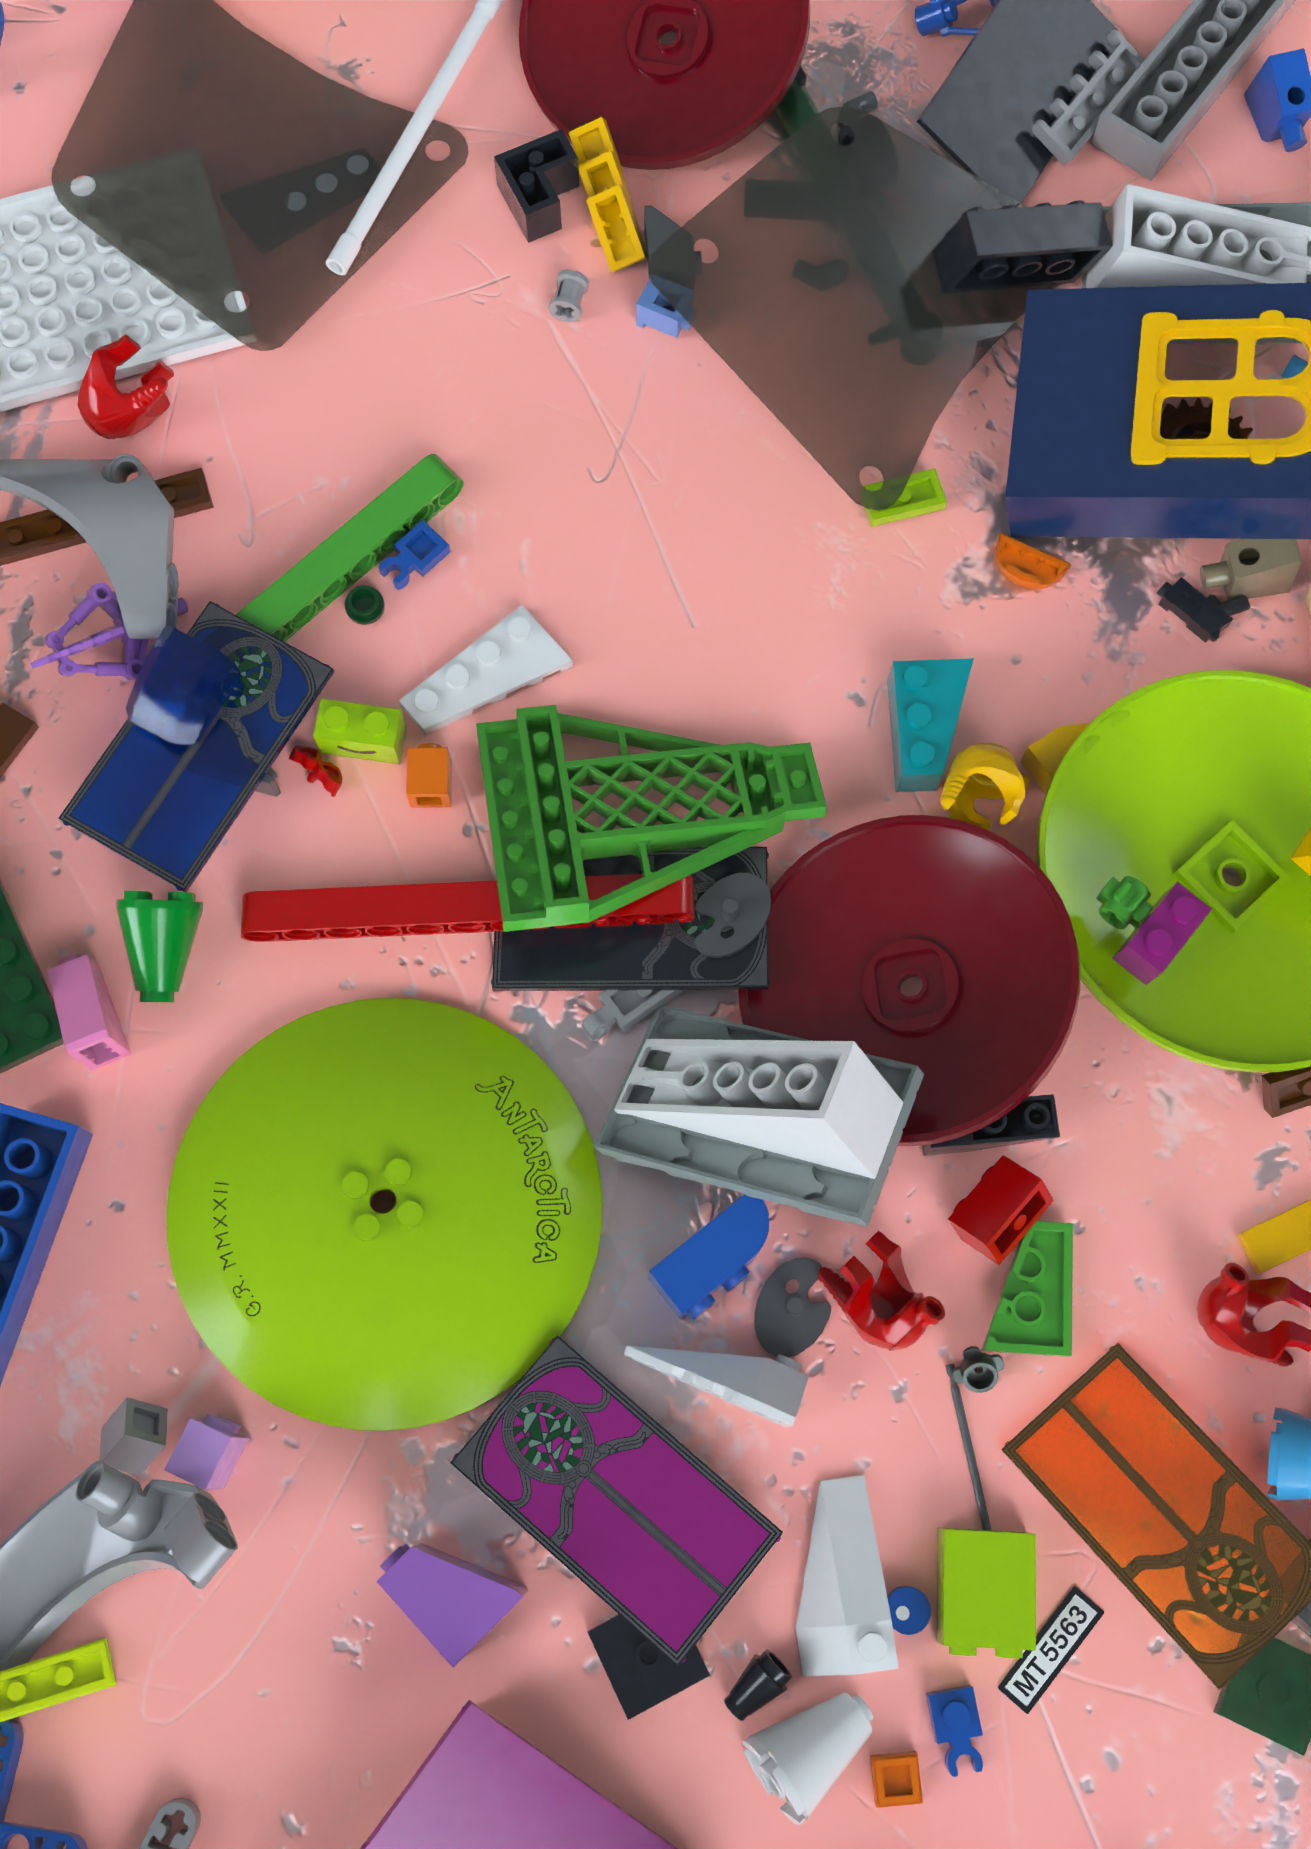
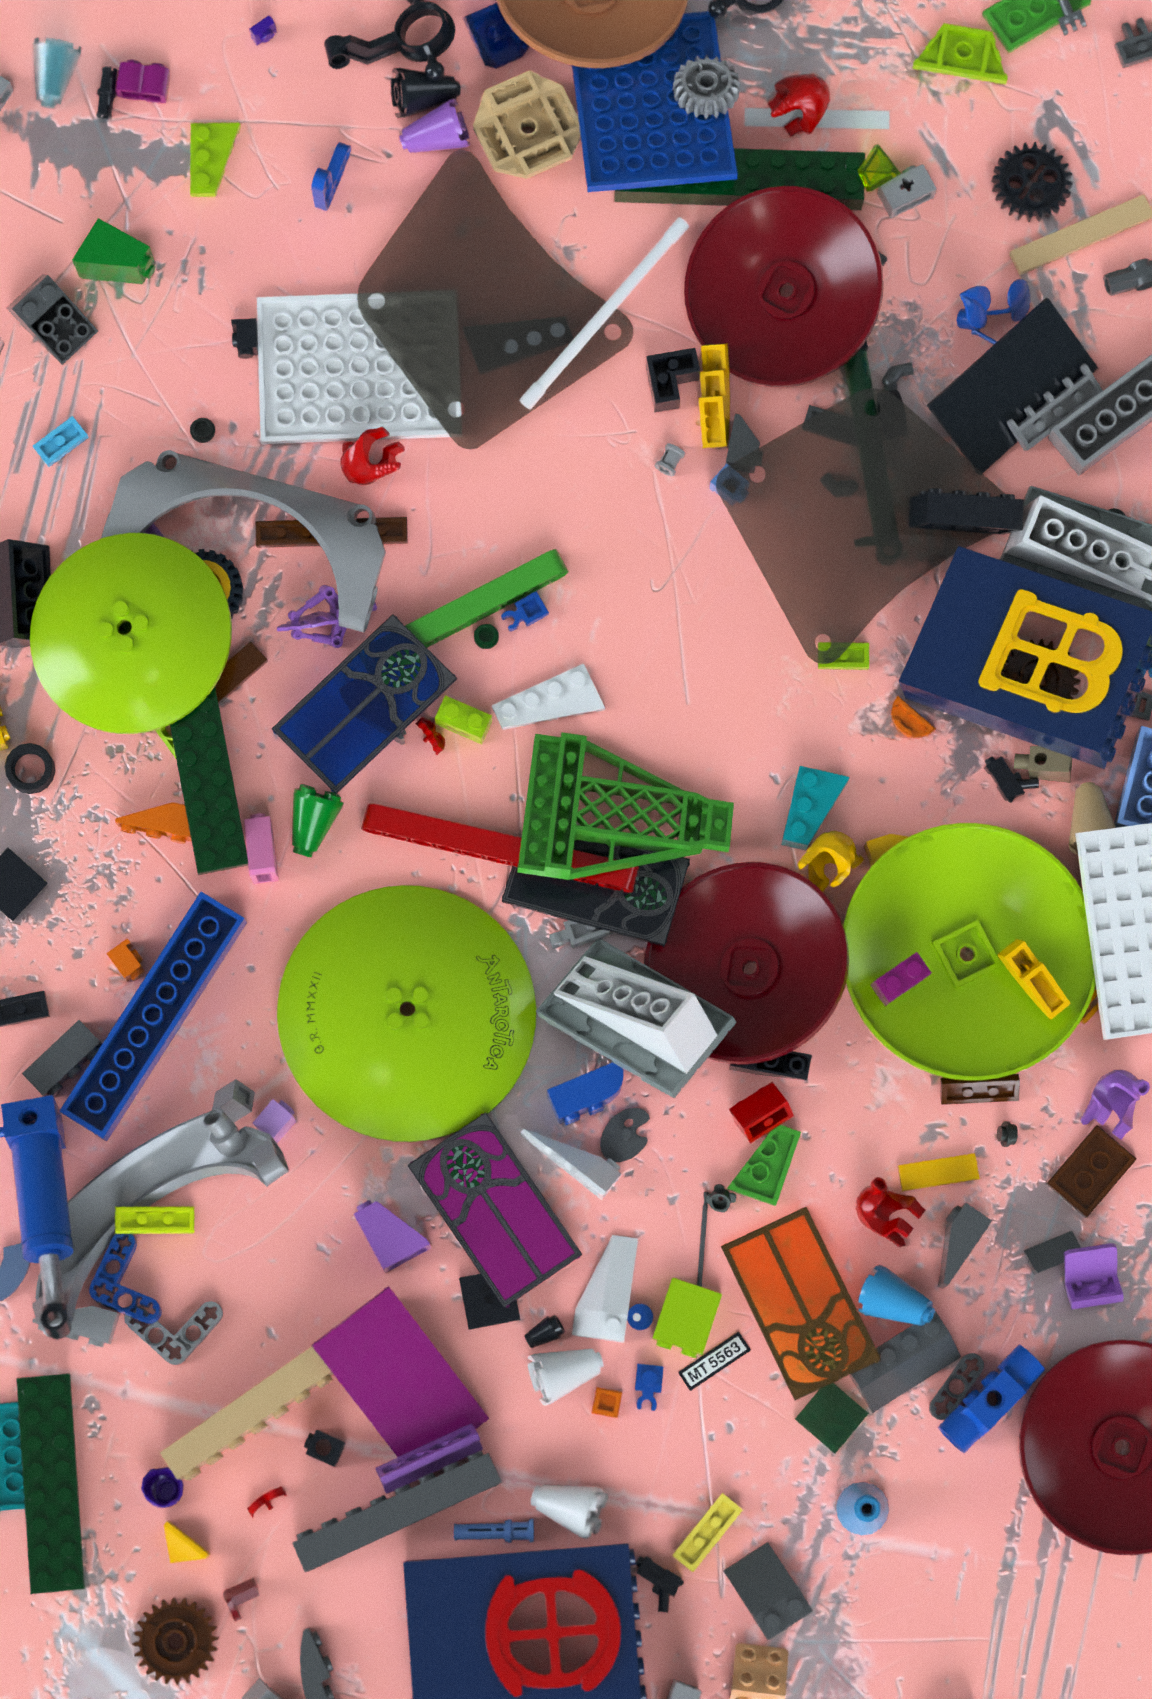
camera: 15 degrees right, 5 degrees up
clear blue slope [125,626,242,745] -> none
orange brick [406,743,452,808] -> none
dark grey piece [694,873,771,958] -> none
red piece [818,1230,945,1351] -> none
bright green gear [1096,876,1153,929] -> none

